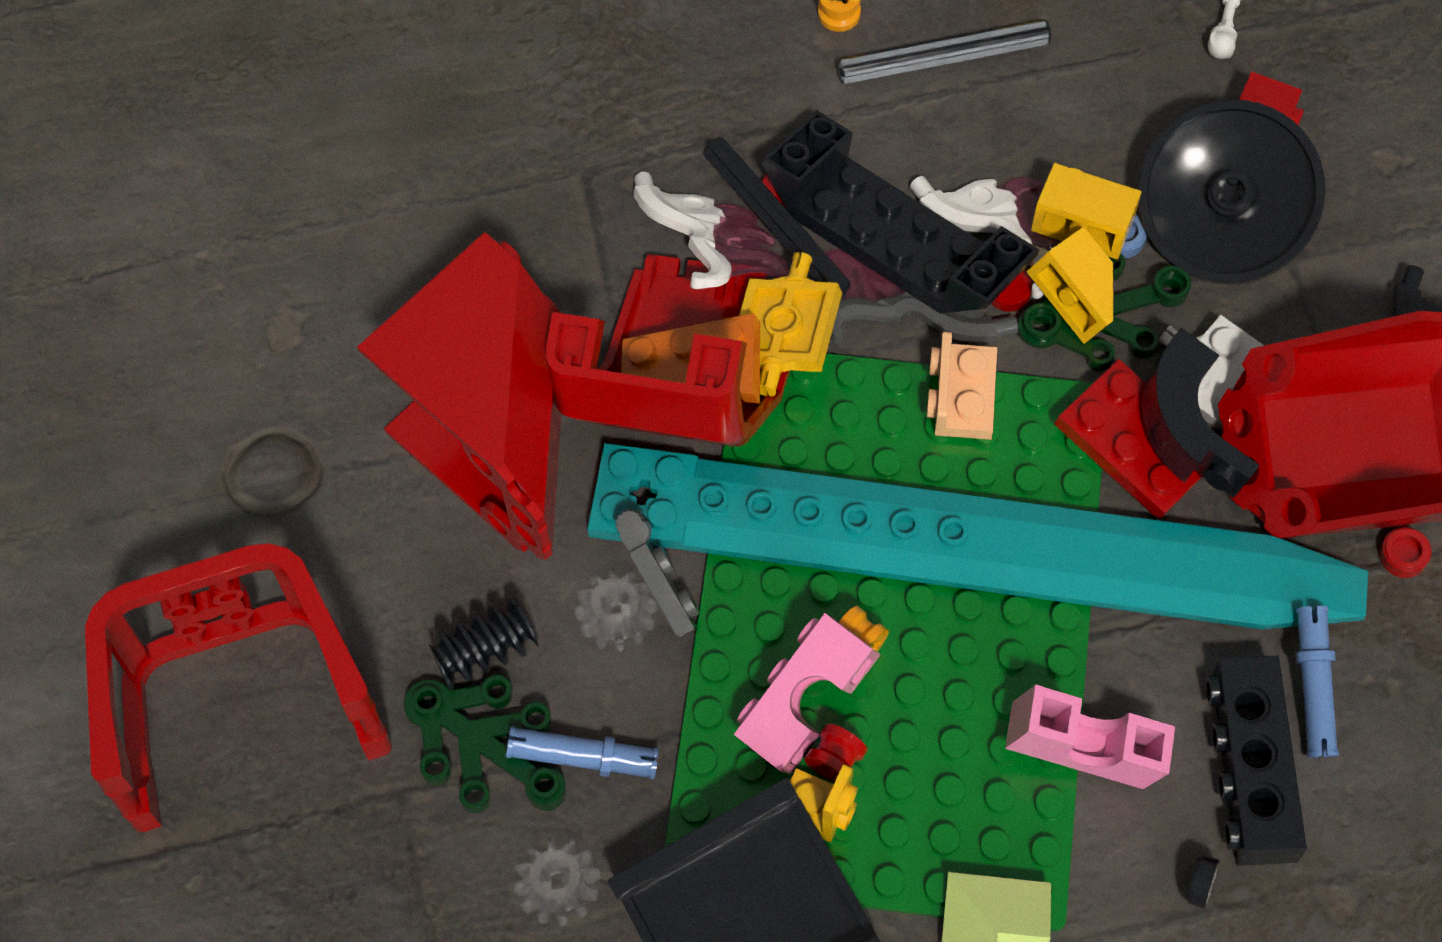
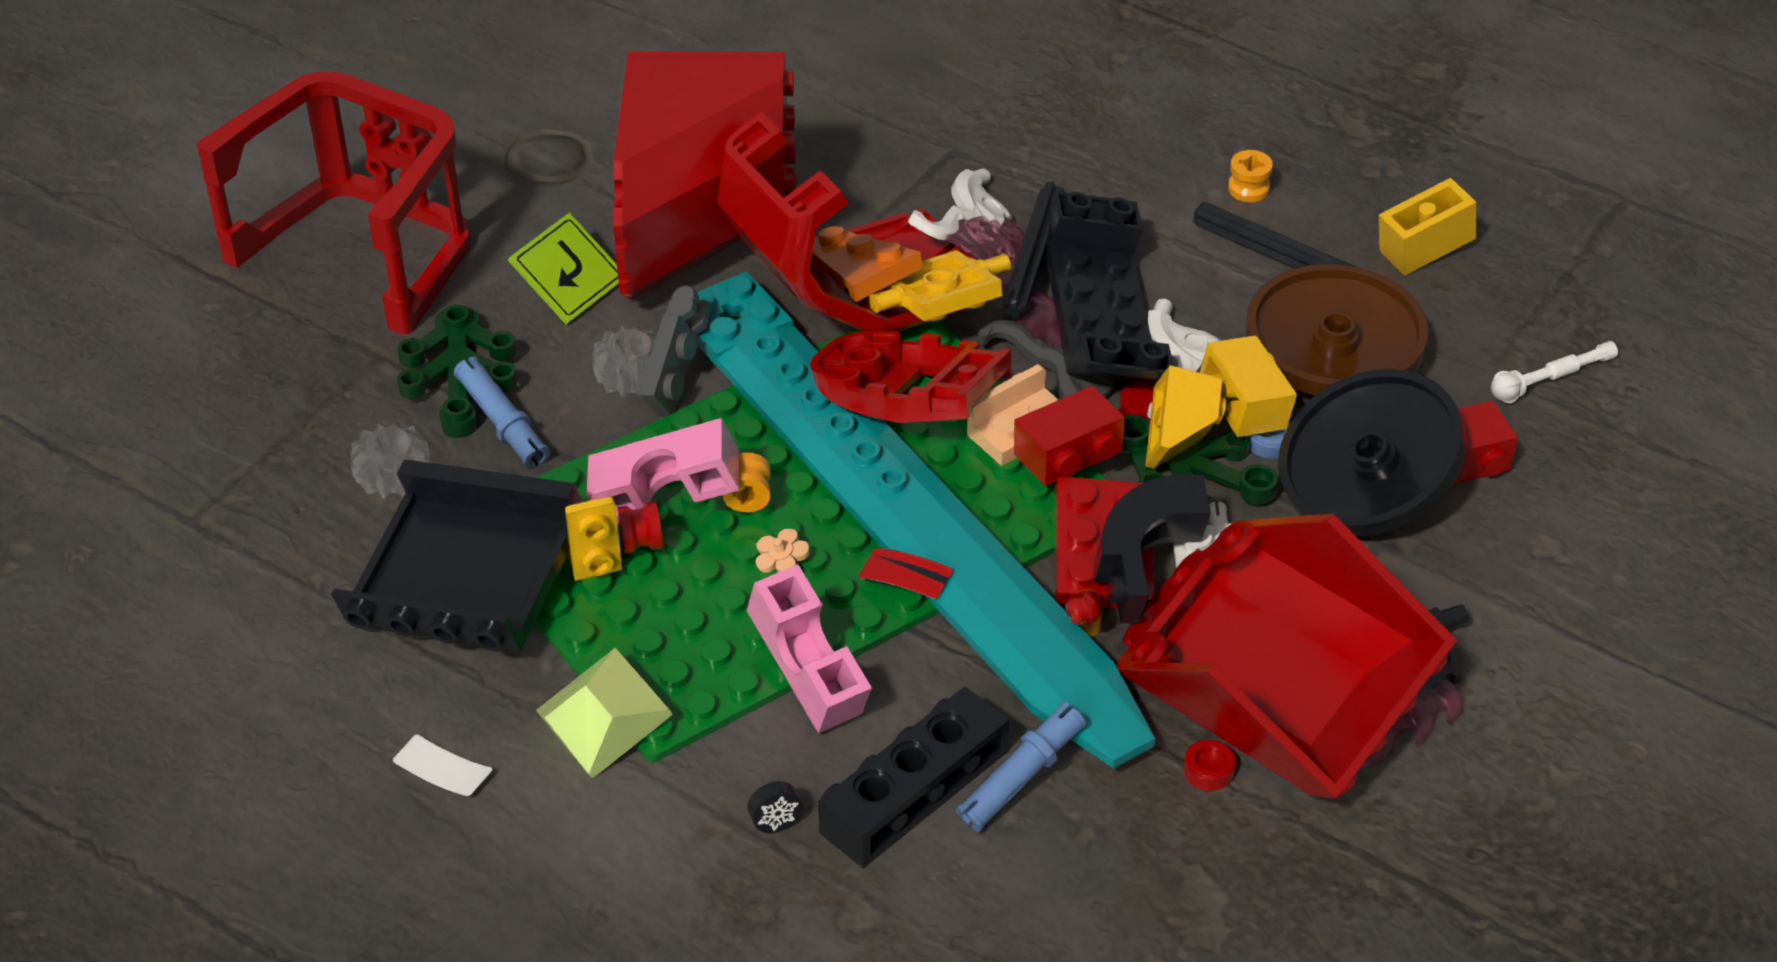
camera: 45 degrees right, 20 degrees down
black piece [428,595,539,690] -> none
none -> lime piece [507,212,619,325]
none -> light nougat plant [755,529,810,573]
none -> red slope [810,330,1011,423]
none -> red sticker [858,548,953,599]
none -> red brick [1014,386,1125,486]
none -> red arm [1065,589,1103,637]
none -> reddish brown dish [1245,264,1428,395]

